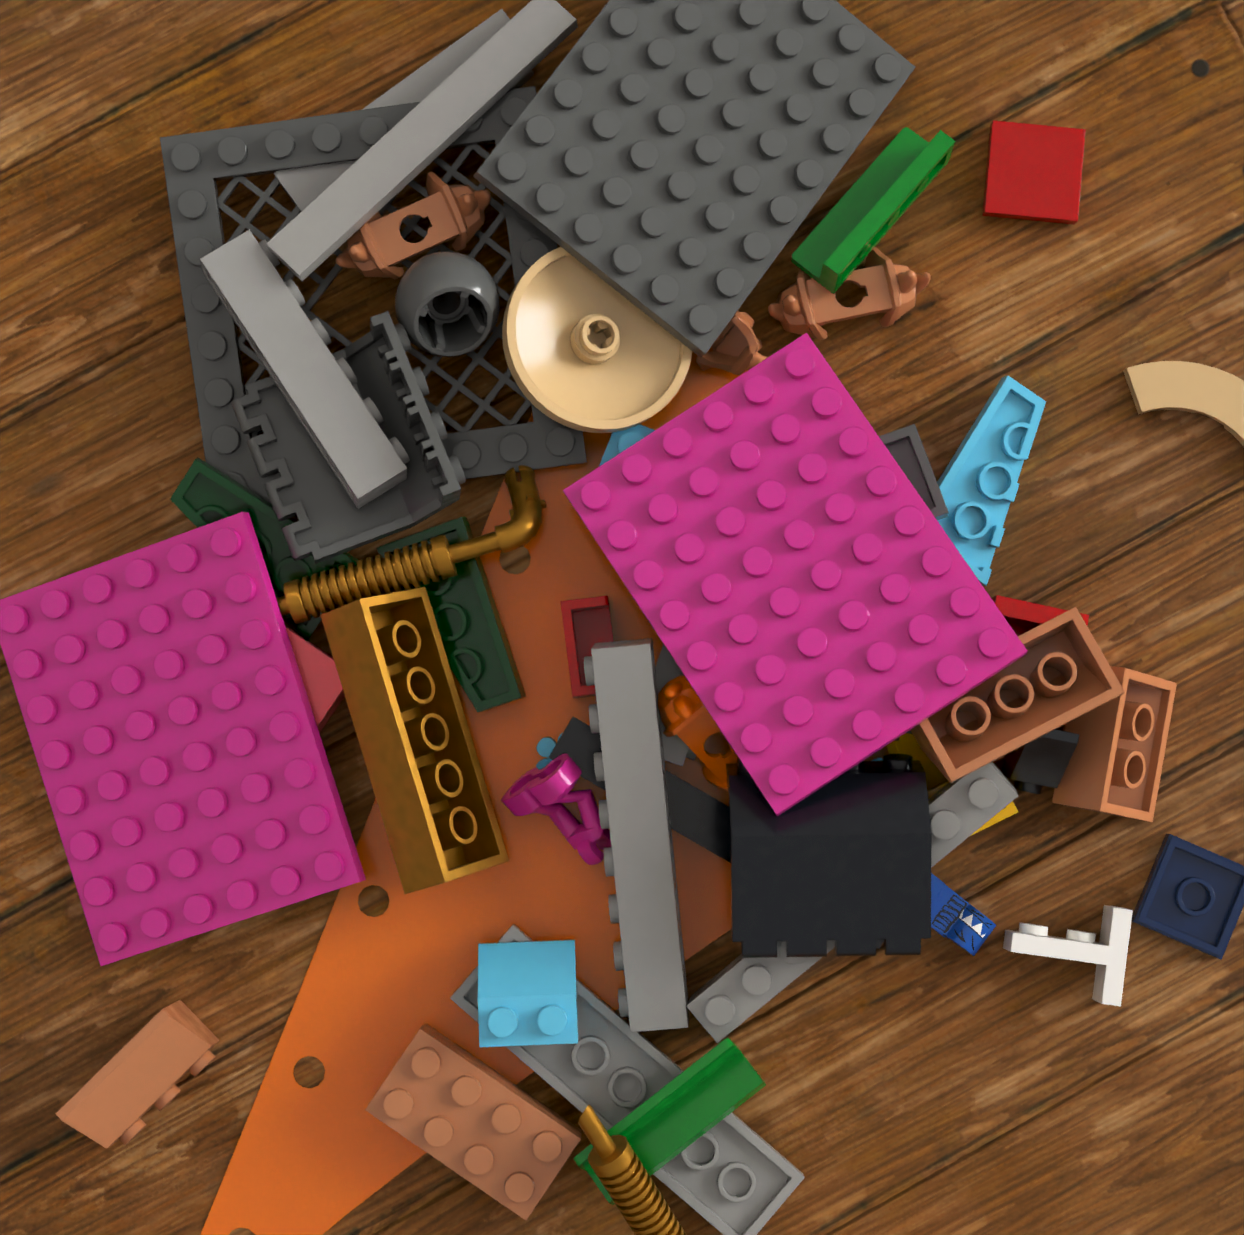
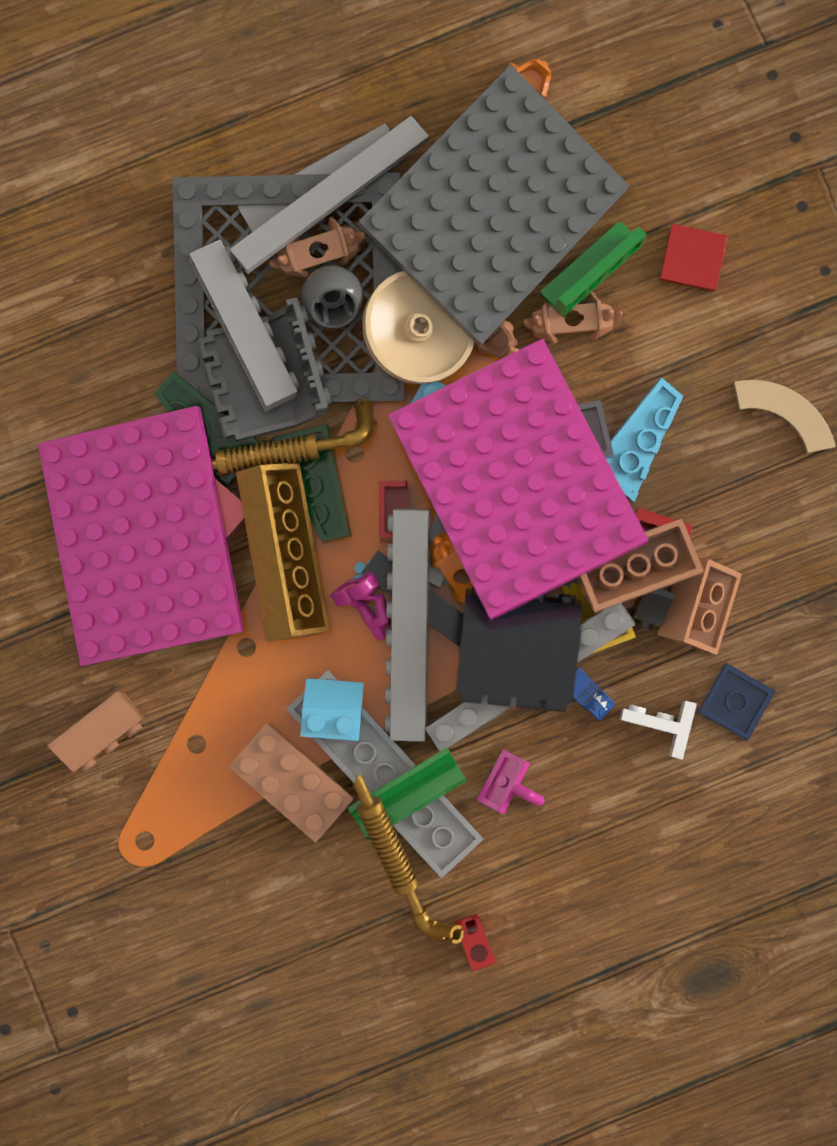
camera: 10 degrees right, 0 degrees up
none -> dark pink plate [477,749,545,814]

